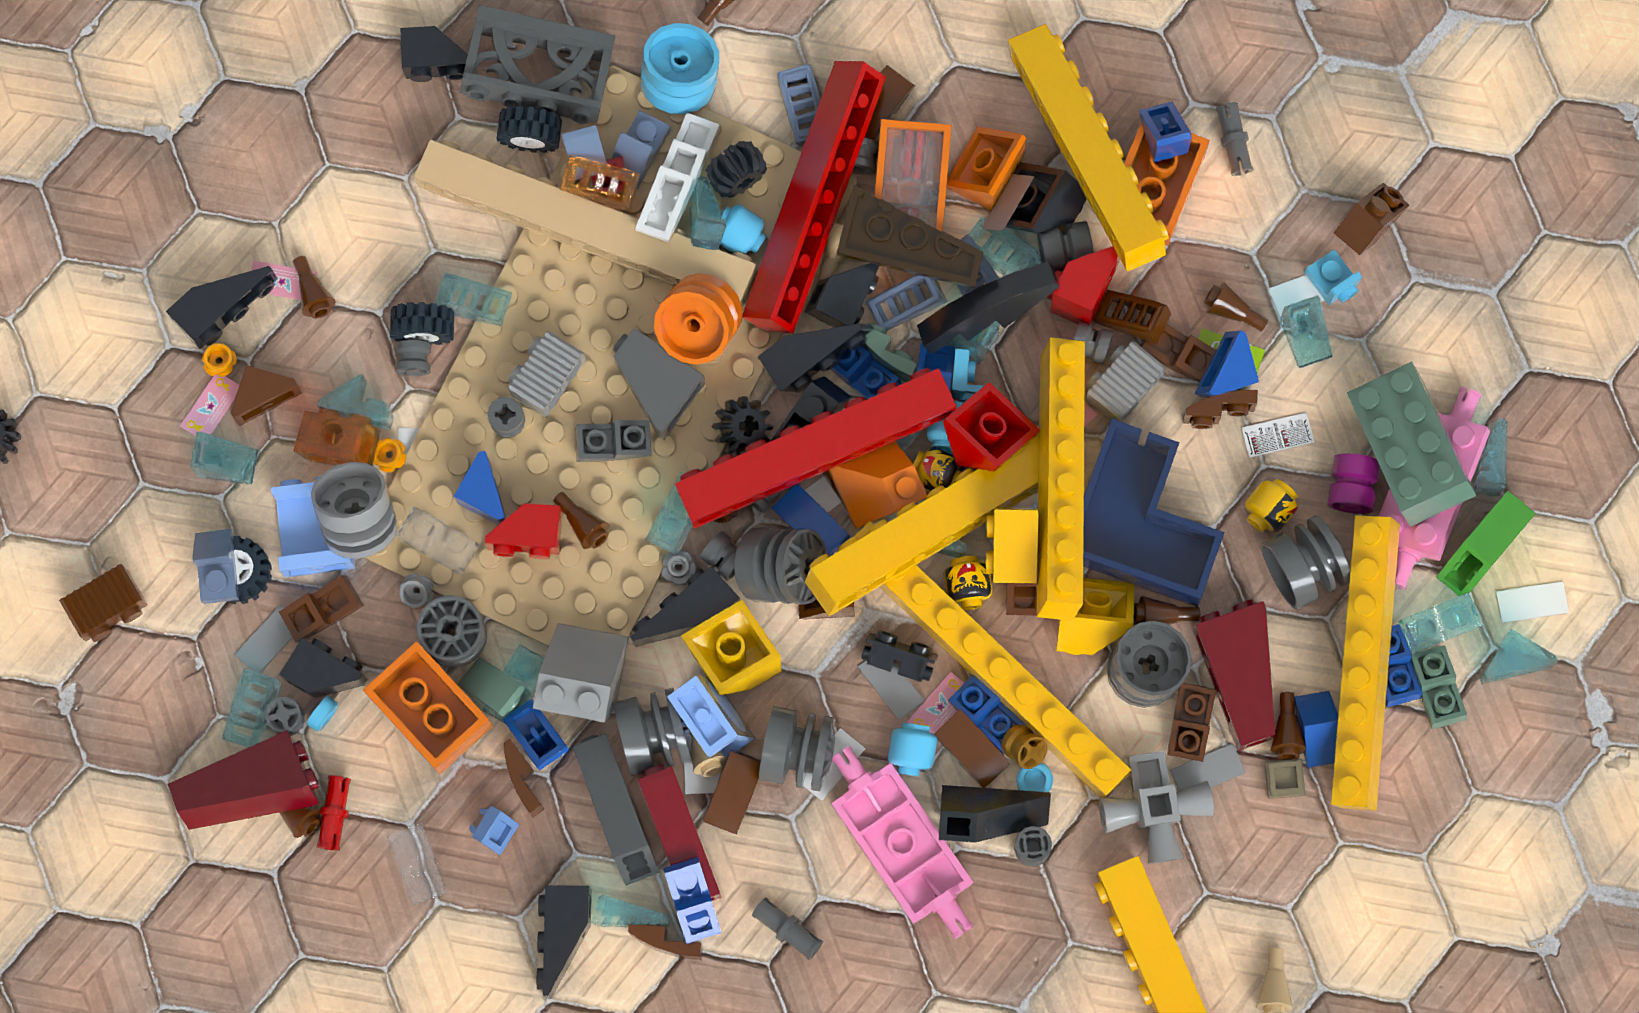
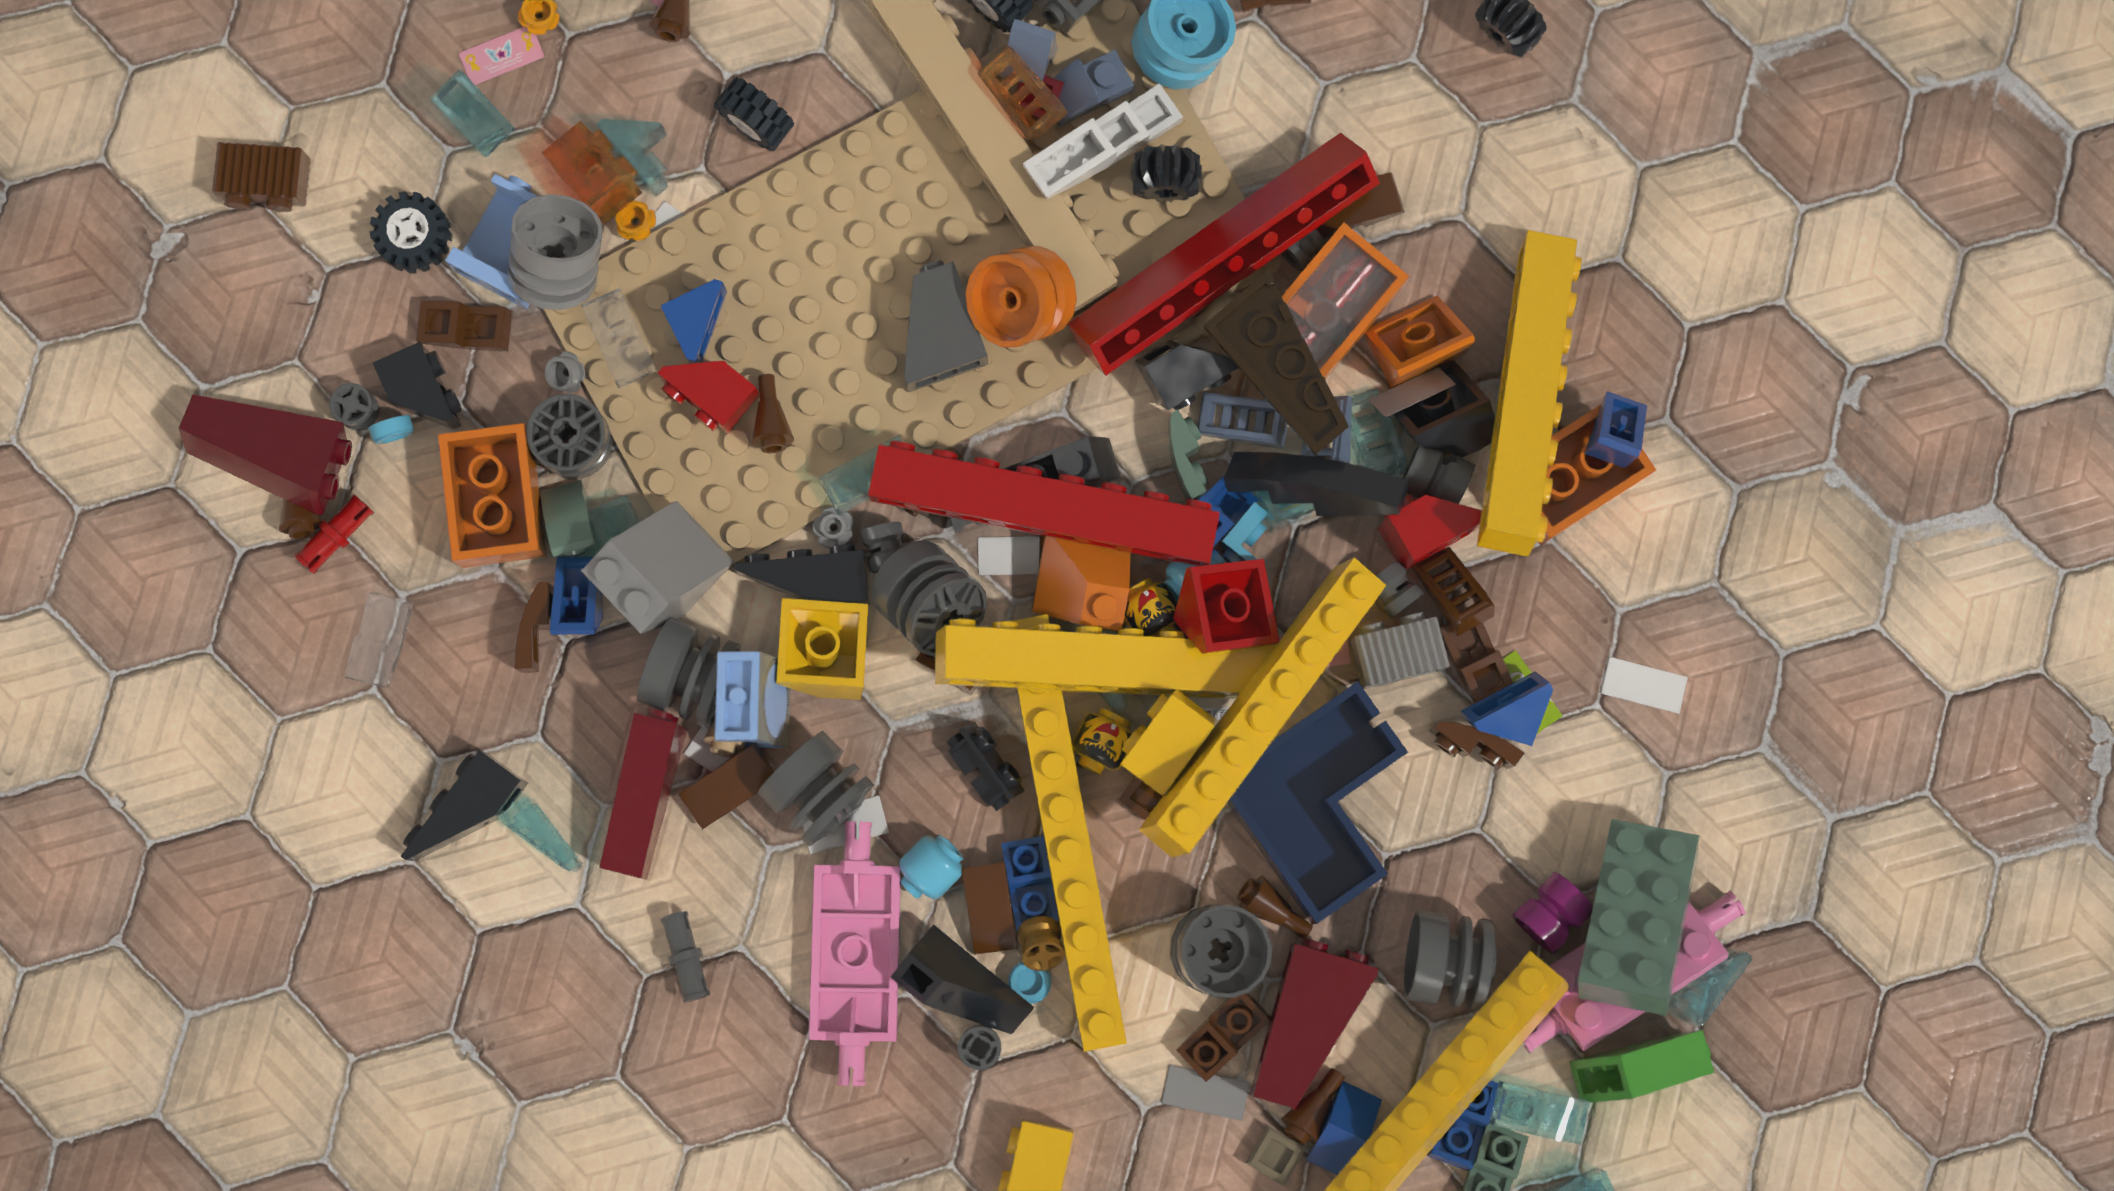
camera: 25 degrees right, 5 degrees up
sand blue slope [192,529,239,604] -> none
clear light blue slope [222,668,281,748] -> none
reddish brown slope [231,365,302,426] -> none
light grey sticker [235,604,293,675] -> none
dark grey wheel [395,340,431,376] -> none
clear light blue slope [435,272,512,326] -> none
medium blue tile [469,806,520,855] -> none
dark grey wheel [487,397,526,438] -> none
light grey brick [508,331,586,417] -> none
dark grey slope [572,734,660,885] -> none
dark grey slope [575,420,652,462] -> none
reddish brown slope [628,924,703,960] -> none
slope [663,857,722,944] -> none
clear light blue slope [690,176,726,250] -> none
black gear [711,396,774,455] -> none
medium azure head [712,204,766,254] -> none
black slope [758,324,874,393] -> none
blue slope [772,484,851,557] -> none
sand blue slope [777,64,820,145] -> none
blue slope [831,346,902,400] -> none
light grey sticker [858,661,925,720] -> none
bright pink sticker [906,672,964,734] -> none
yellow slope [1056,578,1135,655] -> none
light grey brick [1099,751,1214,864] -> none
reddish brown cone [1204,282,1268,332] -> none
dark grey pin [1216,102,1254,176] -> none
white sticker [1241,412,1315,458] -> none
yellow head [1244,479,1298,533] -> none
clear light blue slope [1279,295,1333,368] -> none
medium azure bracket [1304,249,1363,305] -> none
reddish brown slope [1333,183,1410,256] -> none
white sticker [1496,581,1569,623] -> none

